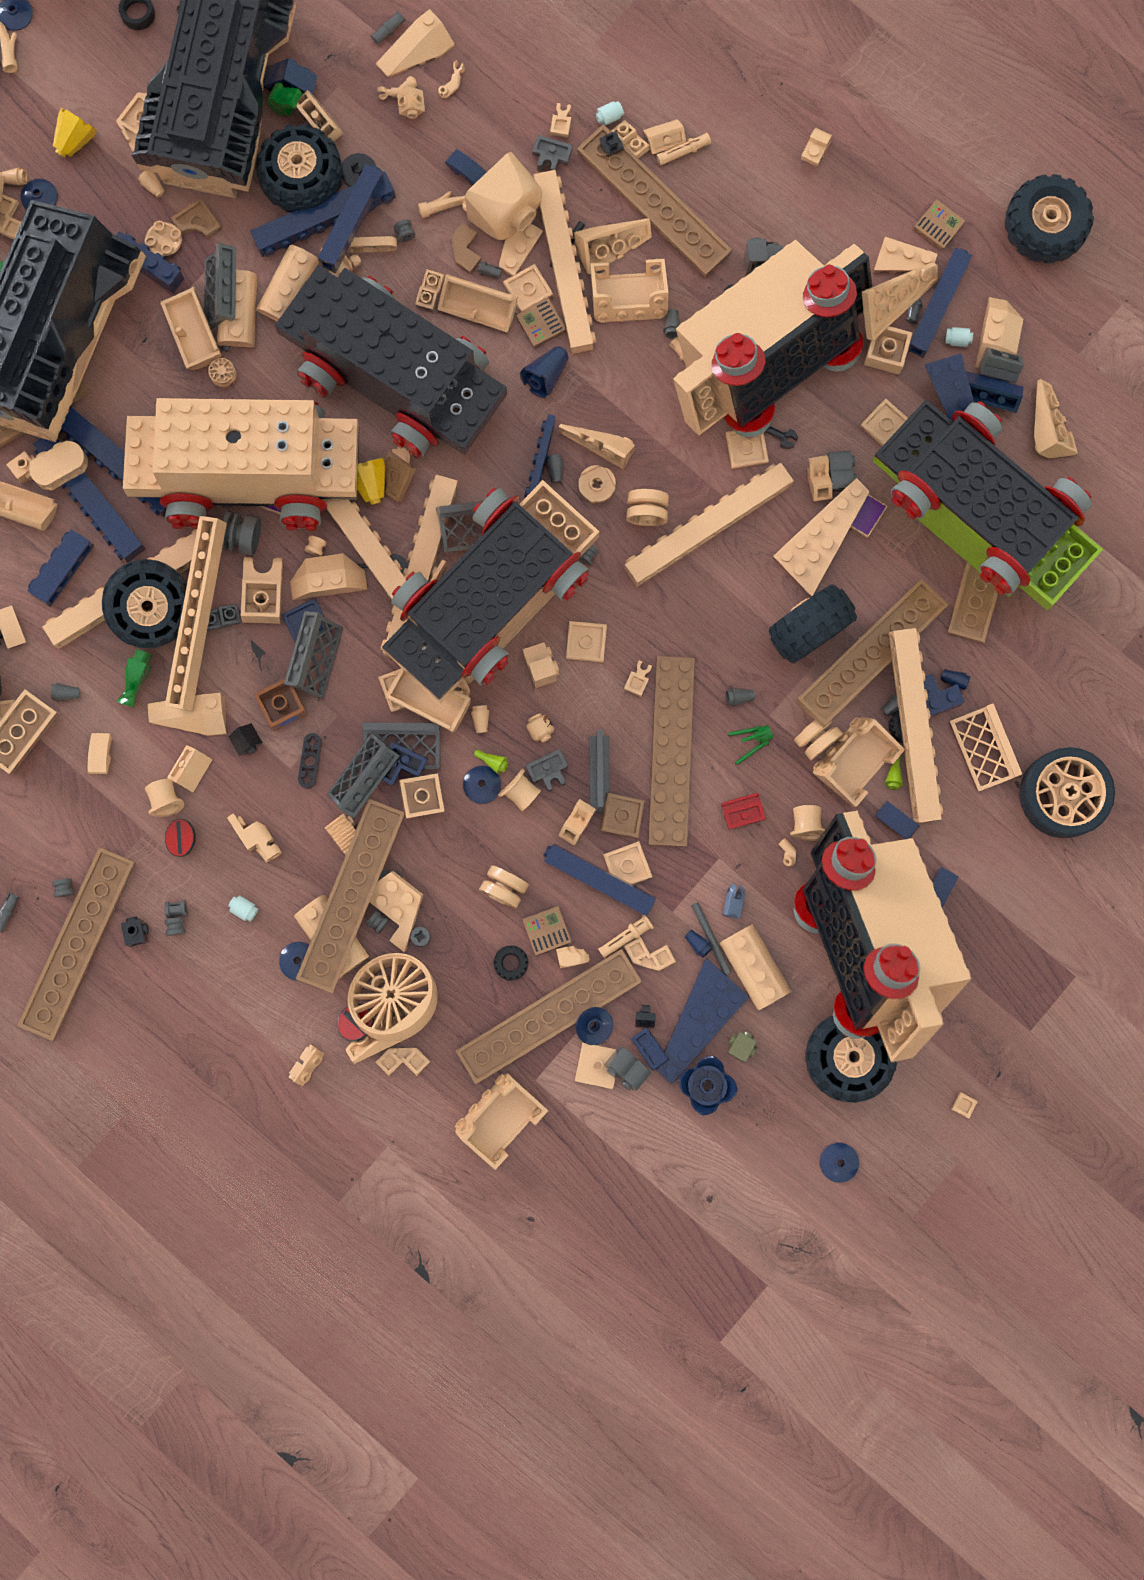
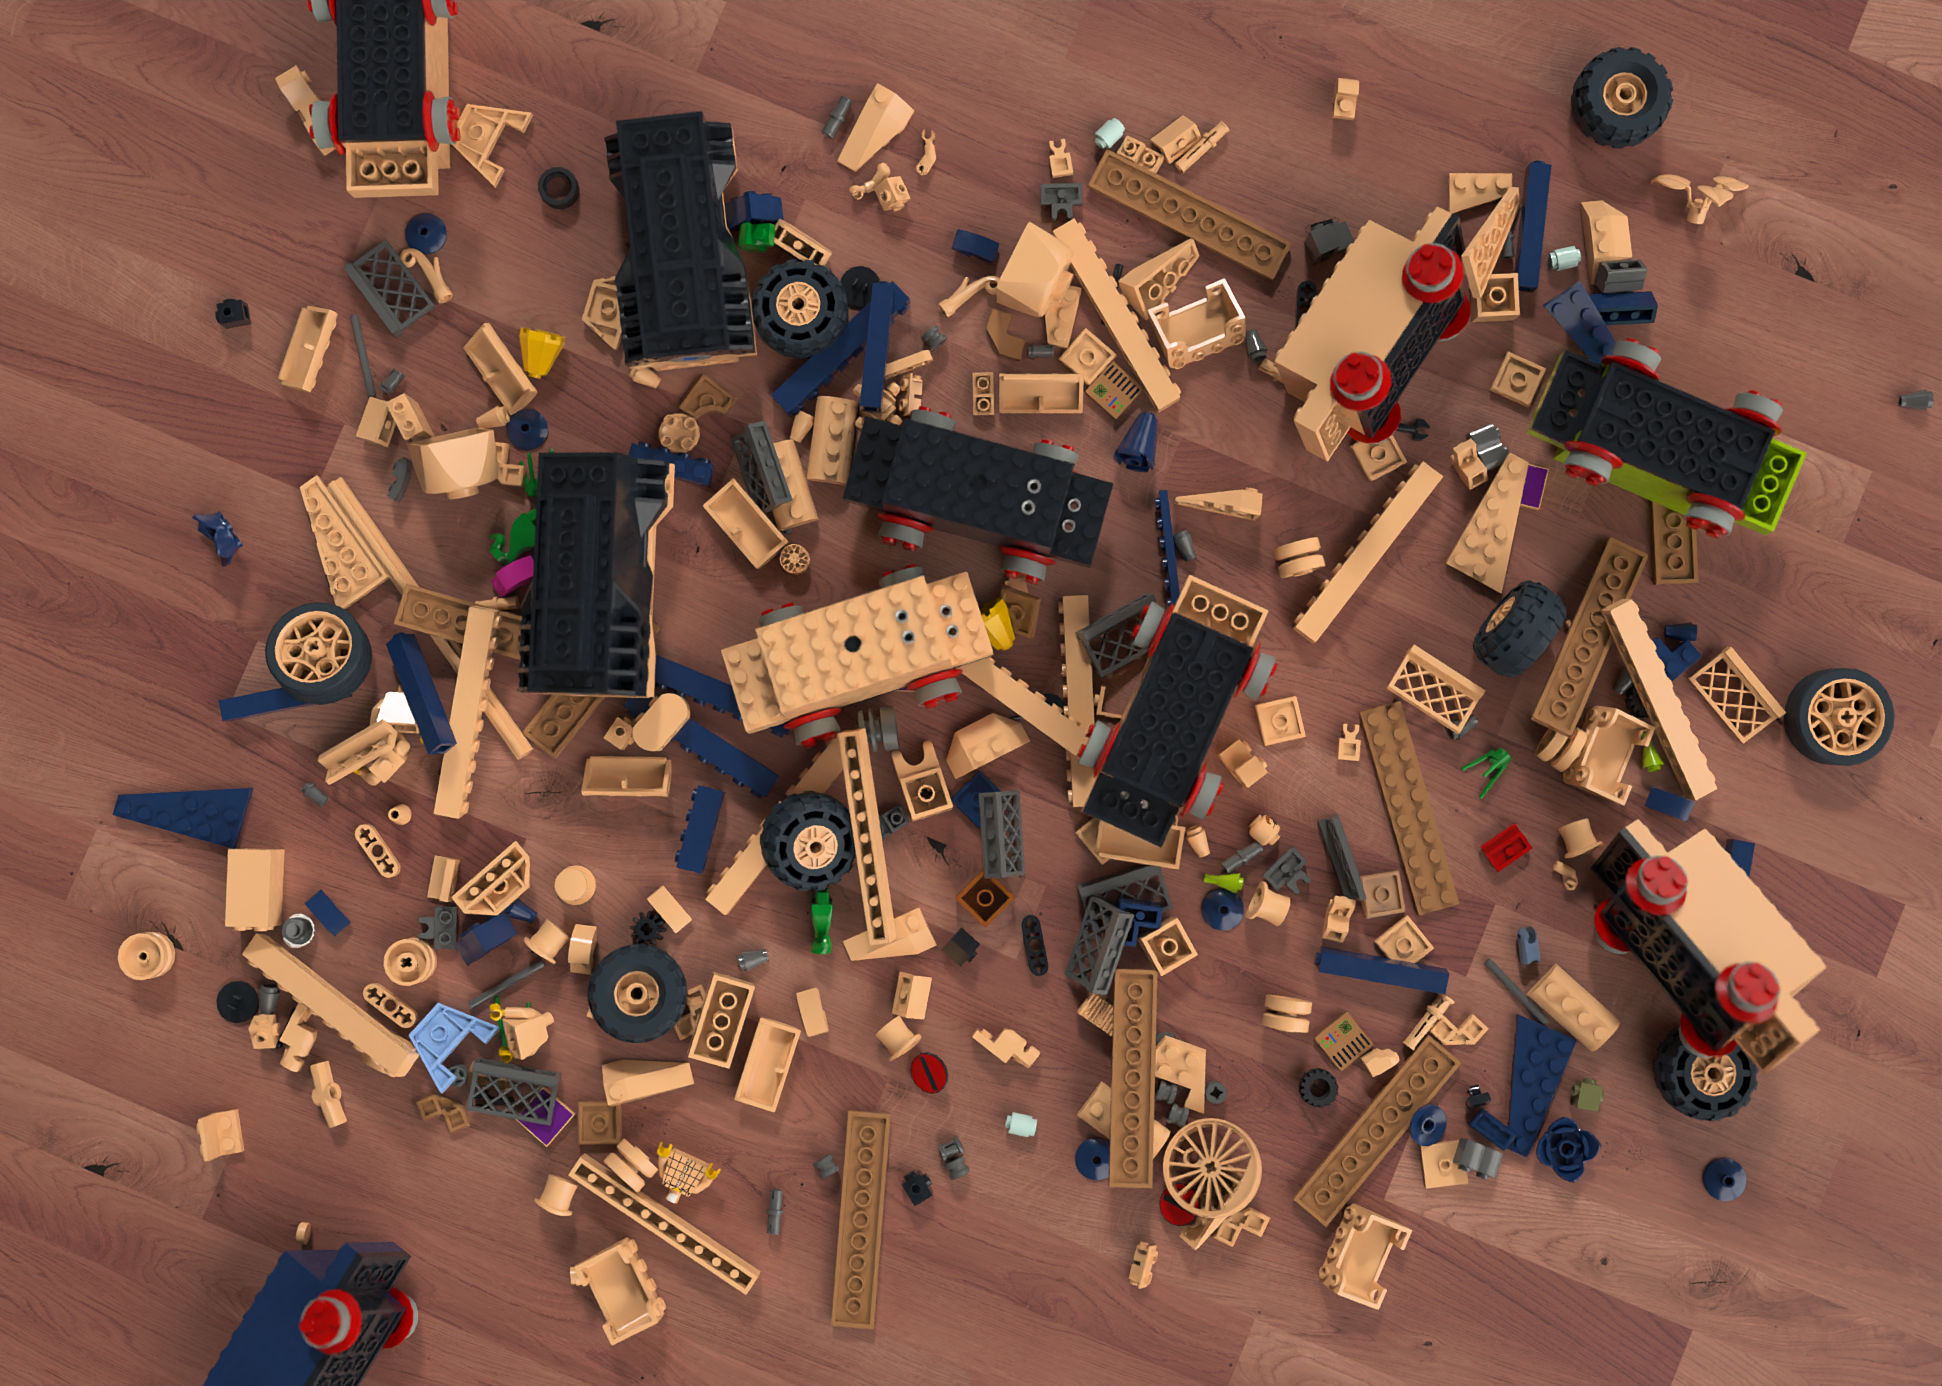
camera: 10 degrees left, 5 degrees up
light nougat wheel [304,535,327,557] -> none
light nougat plate [578,465,616,504] -> none
black tile [599,131,624,157] -> none
dark blue cone [684,930,713,958] -> none
medium nougat tile [913,199,965,251] -> none
light nougat tile [951,1092,978,1119] -> none
light nougat wedge [1034,379,1078,458] -> none
none -> light nougat container [463,323,538,415]
none -> light nougat container [734,1018,801,1113]
none -> light nougat cone [789,411,815,443]
none -> light nougat hinge [899,373,923,418]
none -> dark grey wheel [1166,1103,1189,1128]
none -> dark grey pin [1221,840,1263,874]
none -> light nougat fence [1387,645,1486,734]
none -> light nougat plant [1650,174,1749,224]

